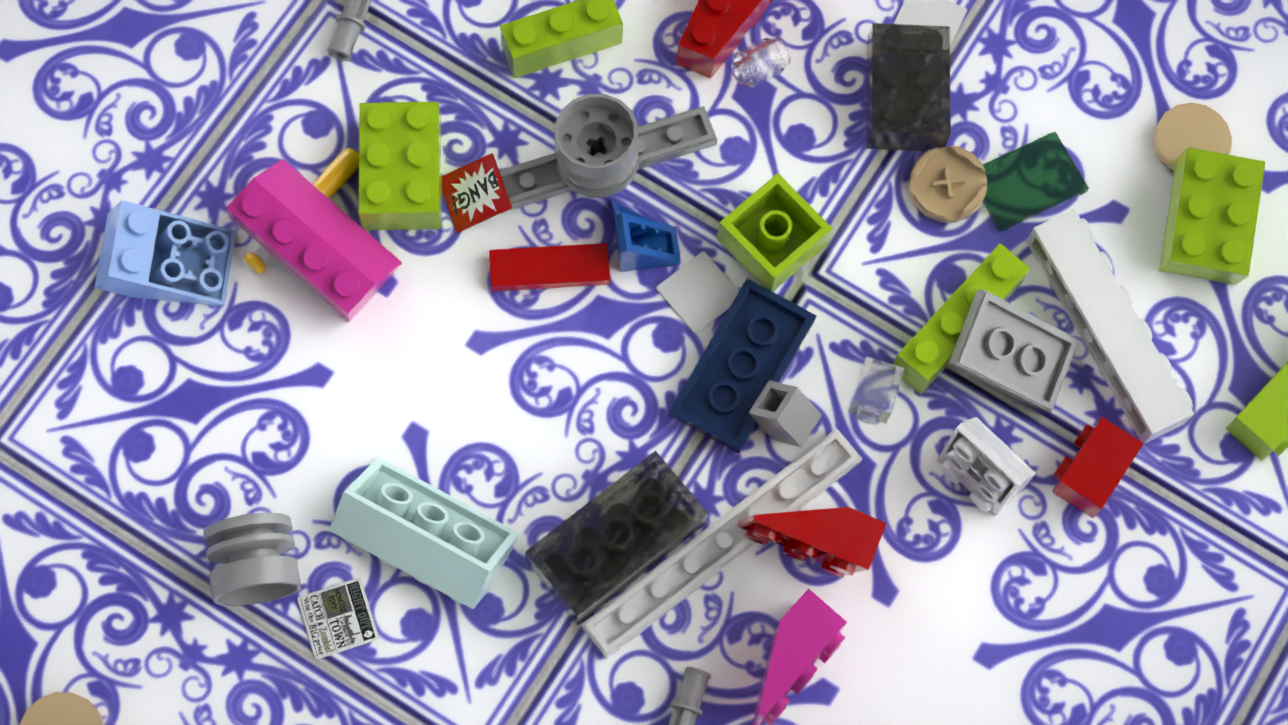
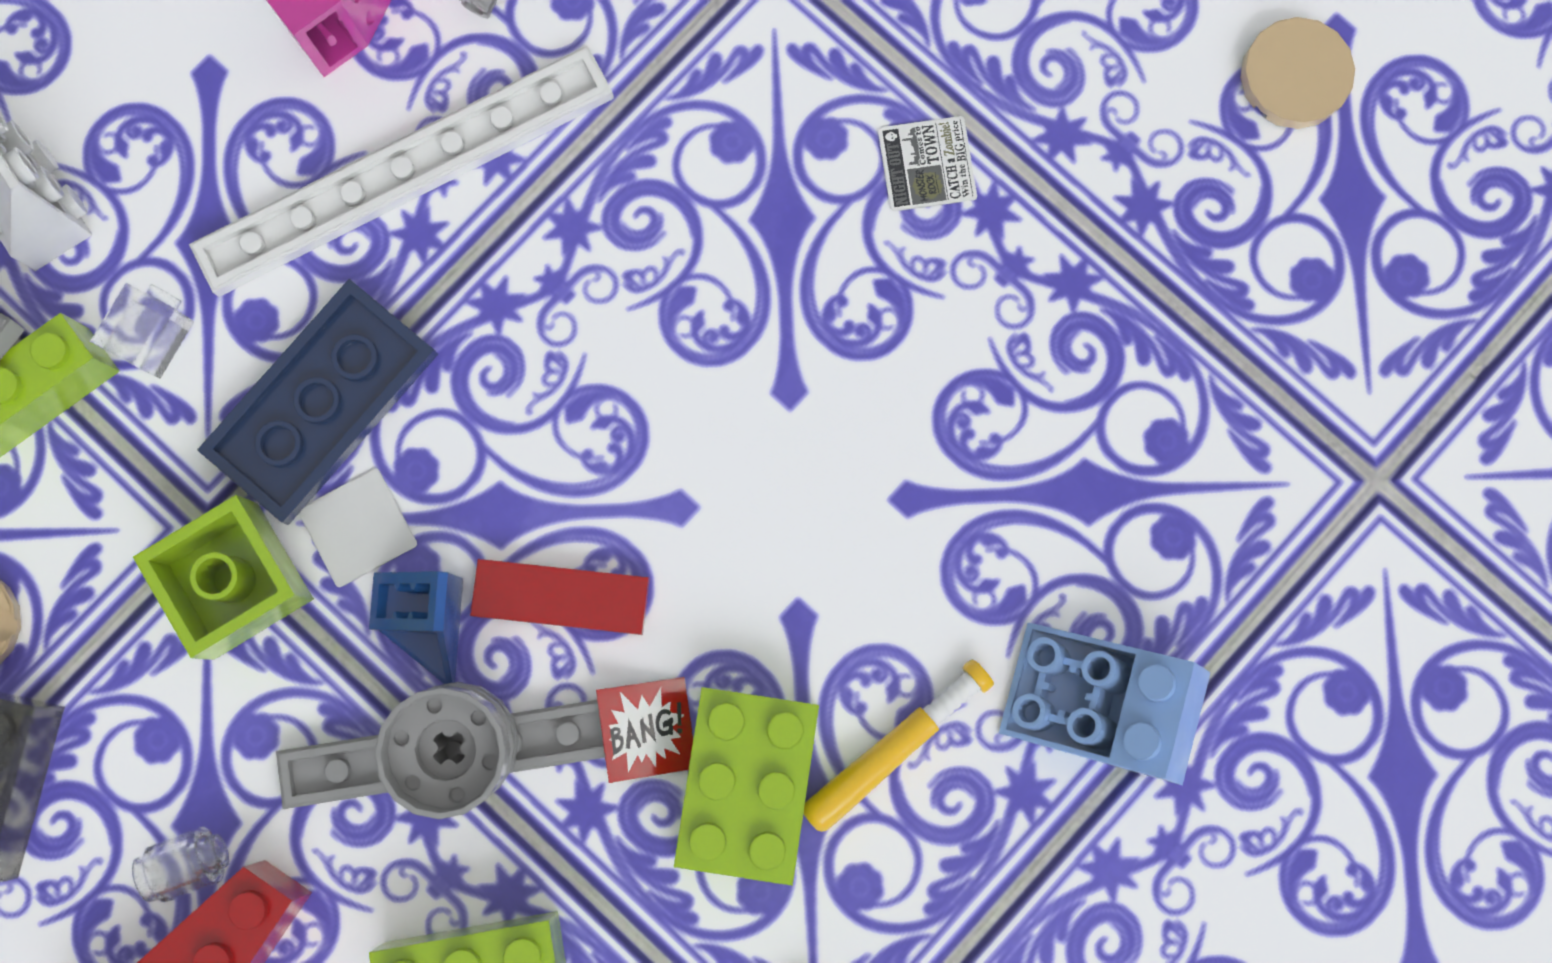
camera: 165 degrees left, 10 degrees up
light grey wheel [203,513,302,606] -> none
dark pink slope [226,159,402,322] -> none
light aqua slope [329,457,520,609] -> none
clear smoke brick [525,450,708,626] -> none
red slope [737,507,887,578] -> none
light grey brick [749,380,822,448] -> none

